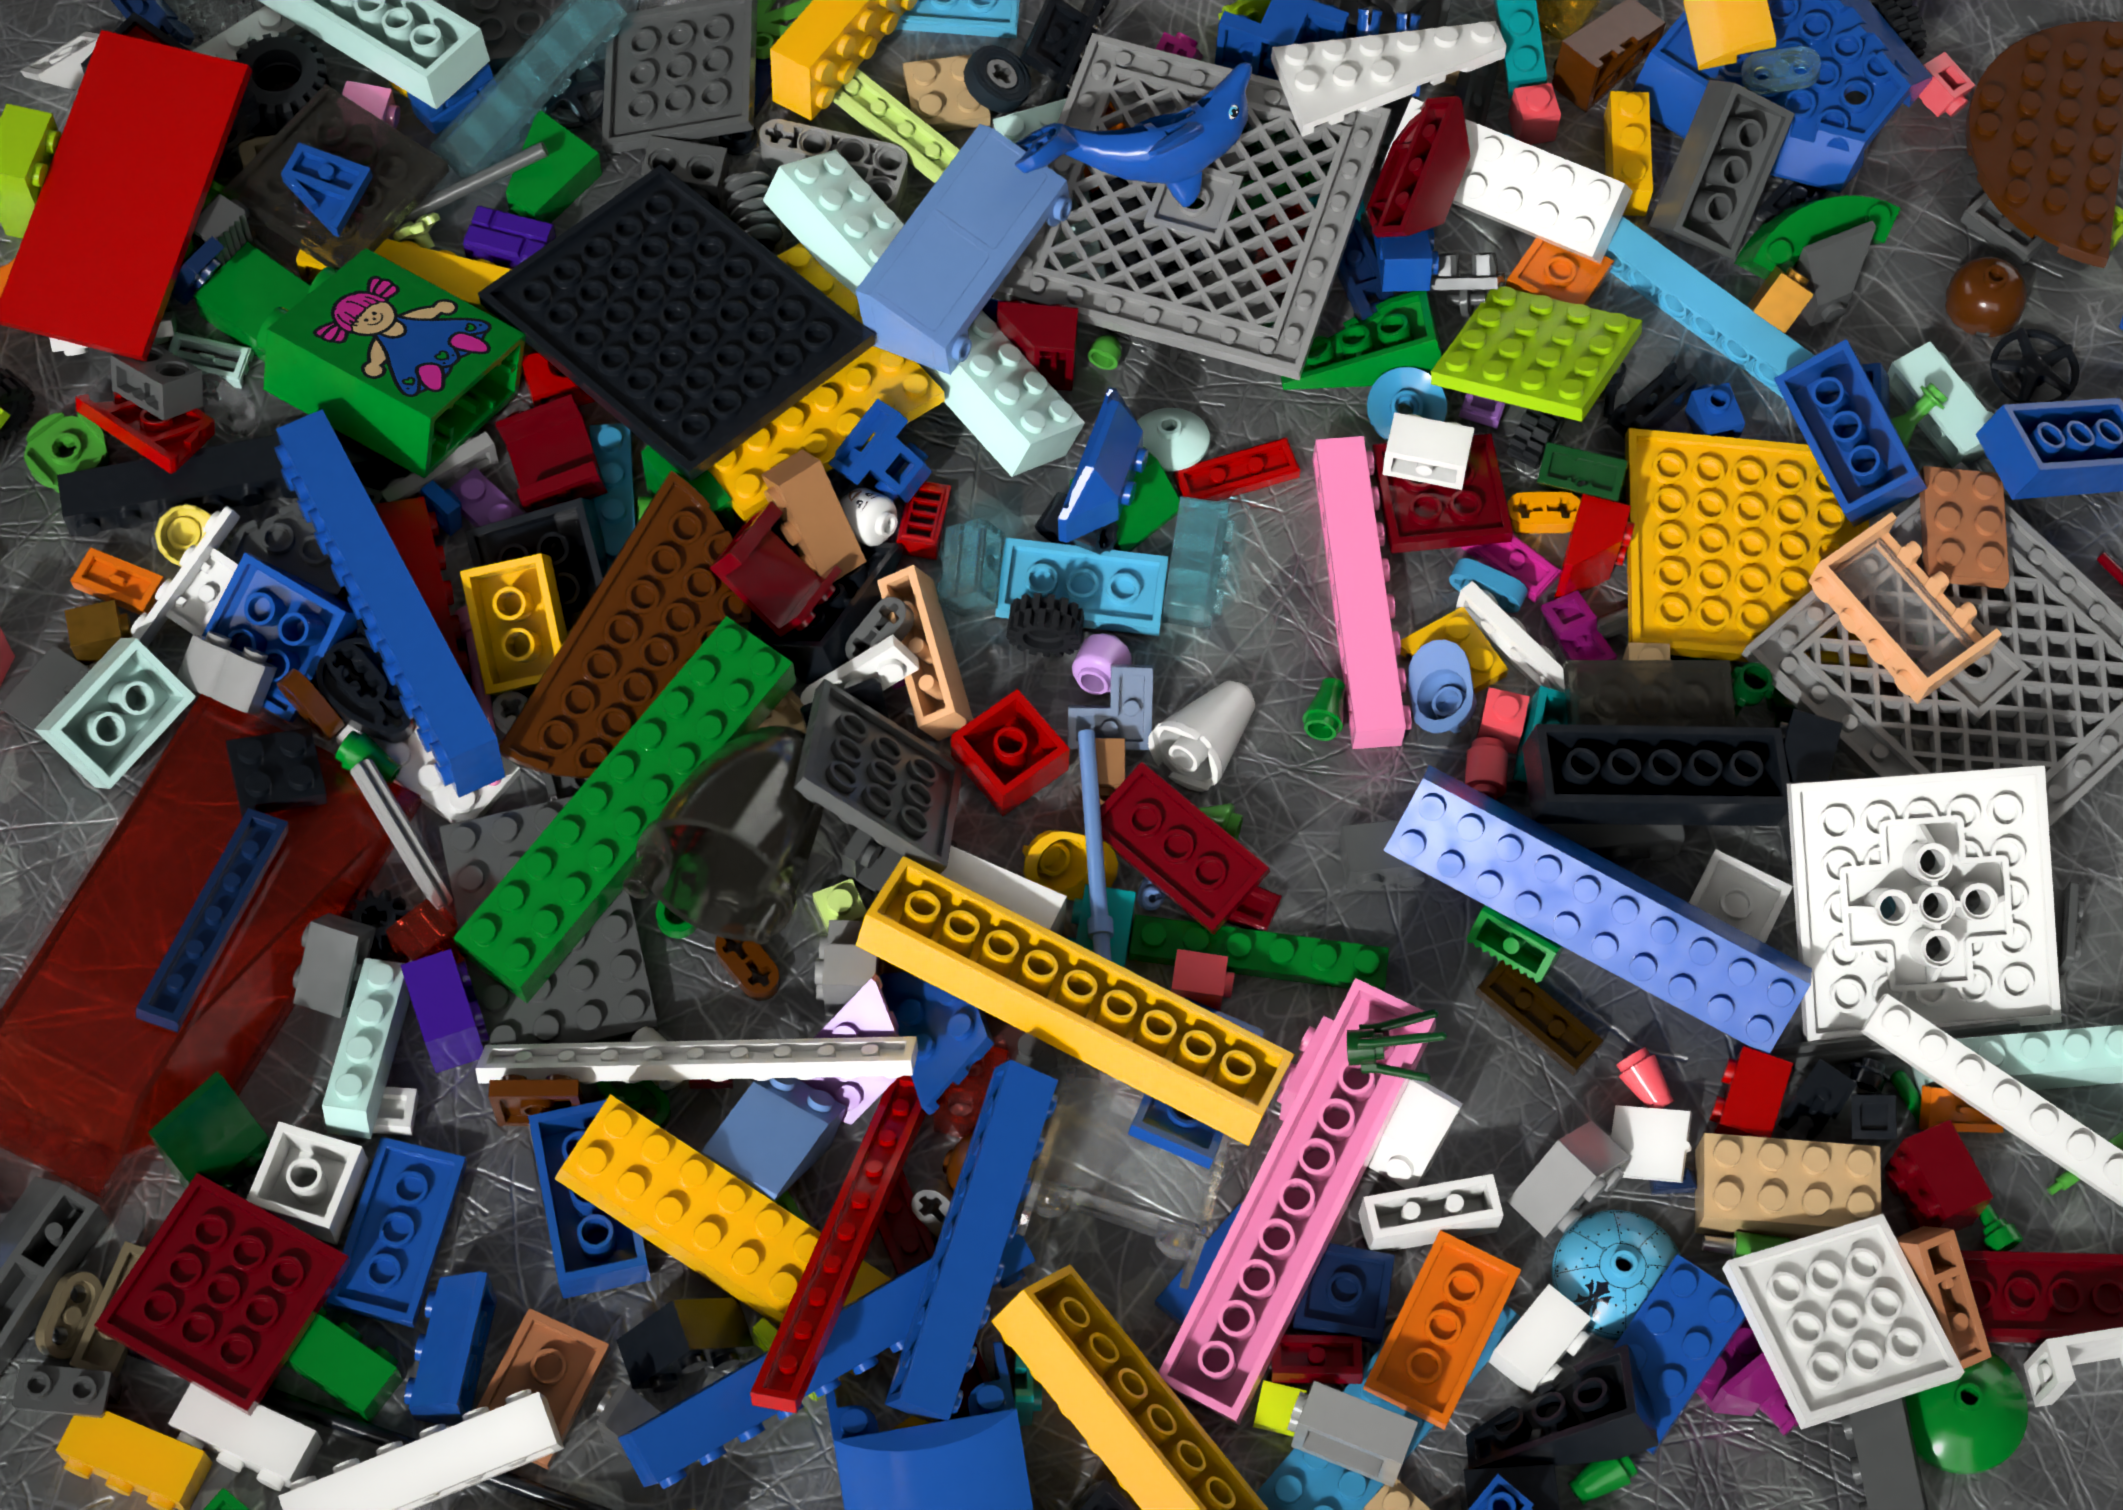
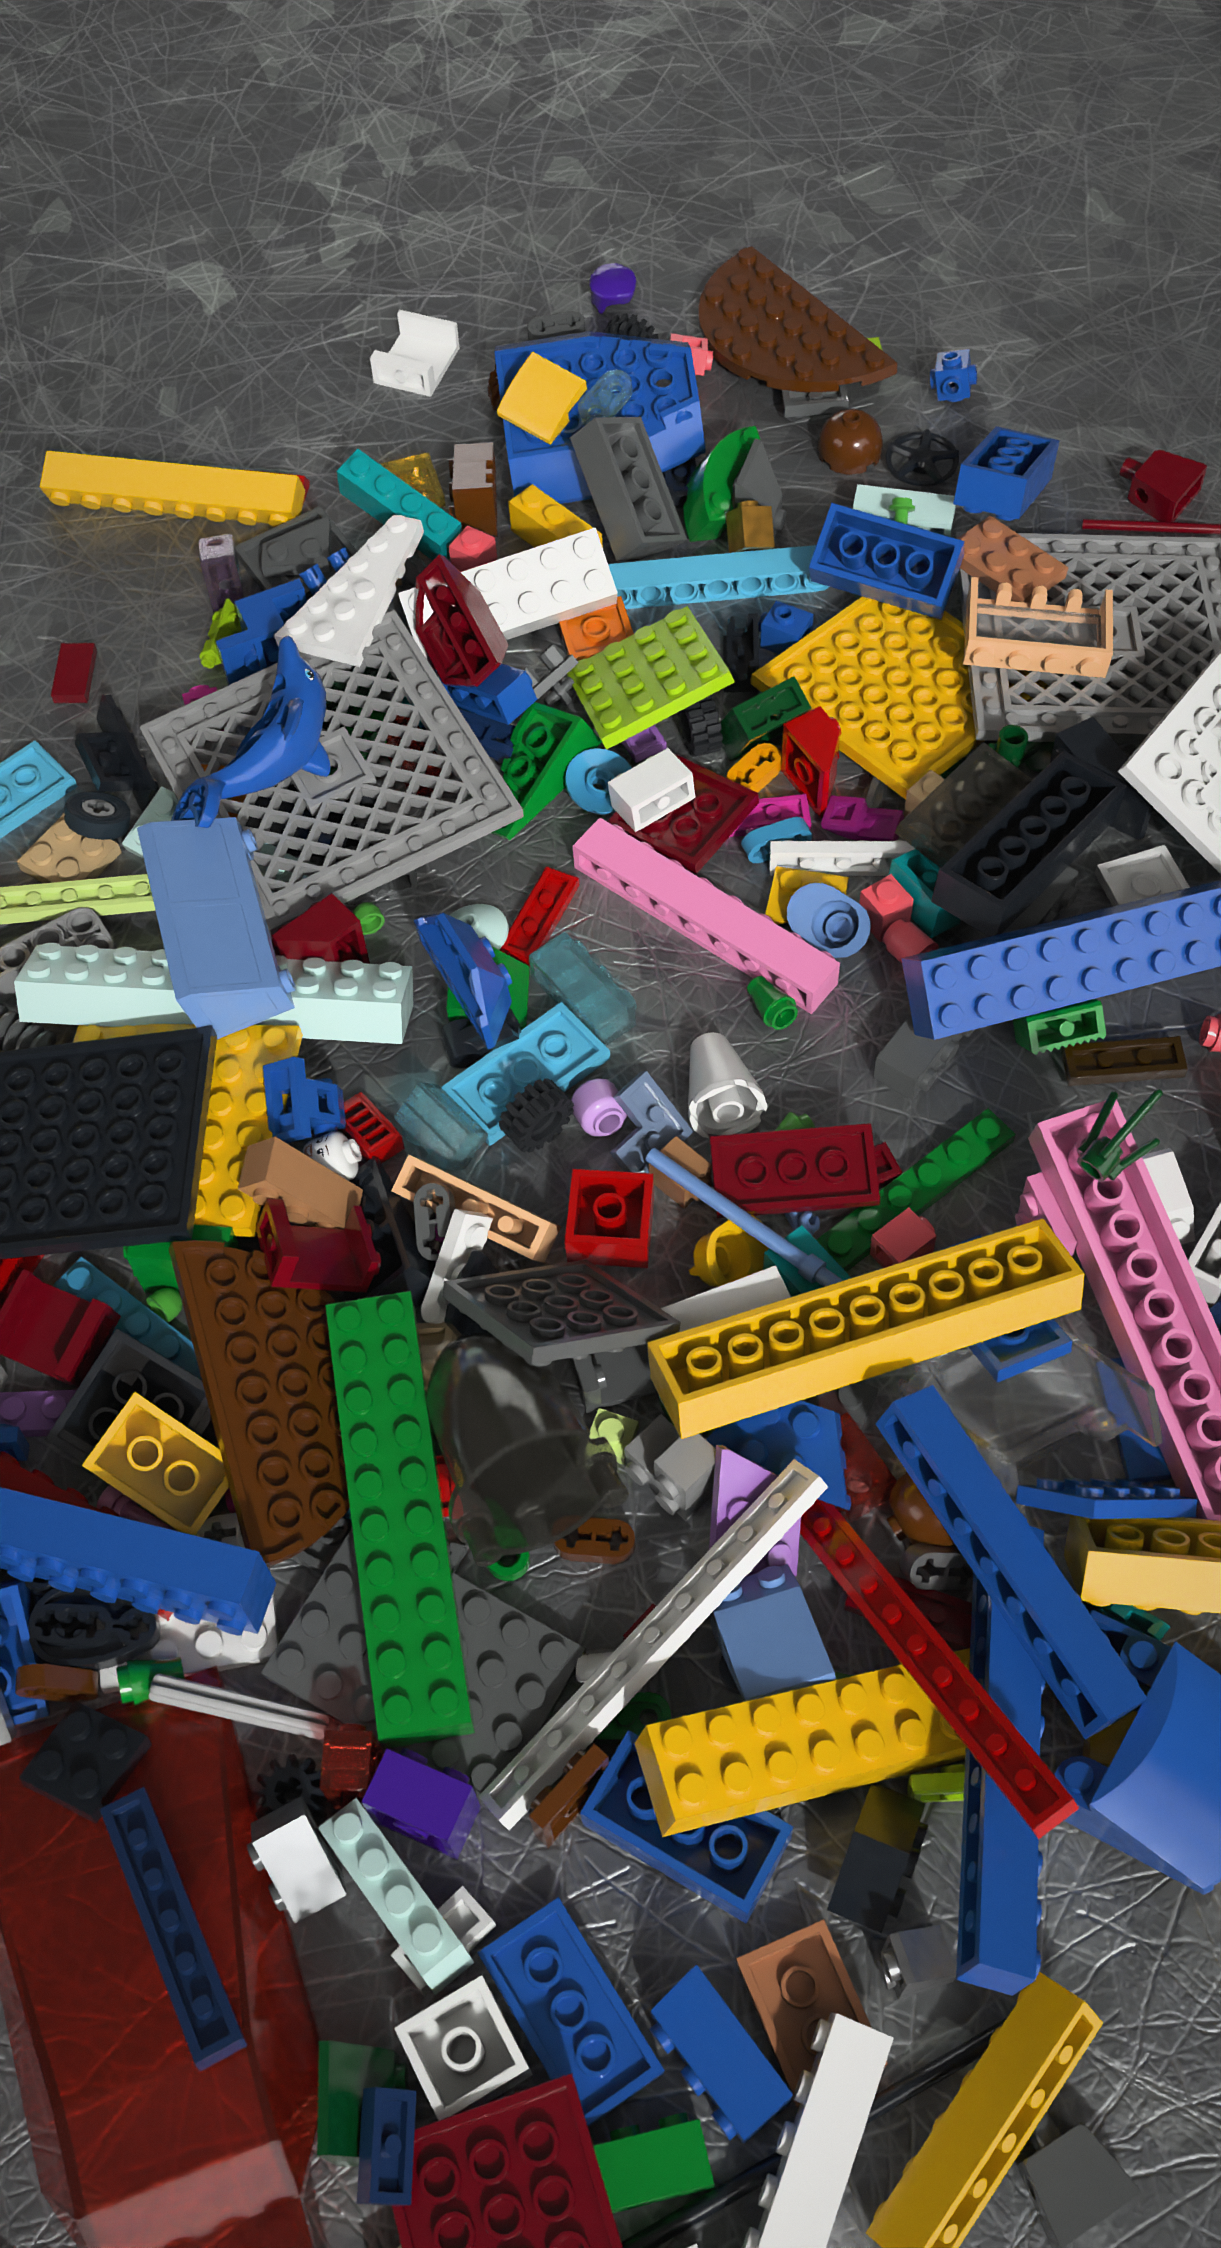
camera: 40 degrees left, 5 degrees down
none -> dark blue plate [356,2087,416,2206]
none -> blue plate [1016,1477,1198,1519]

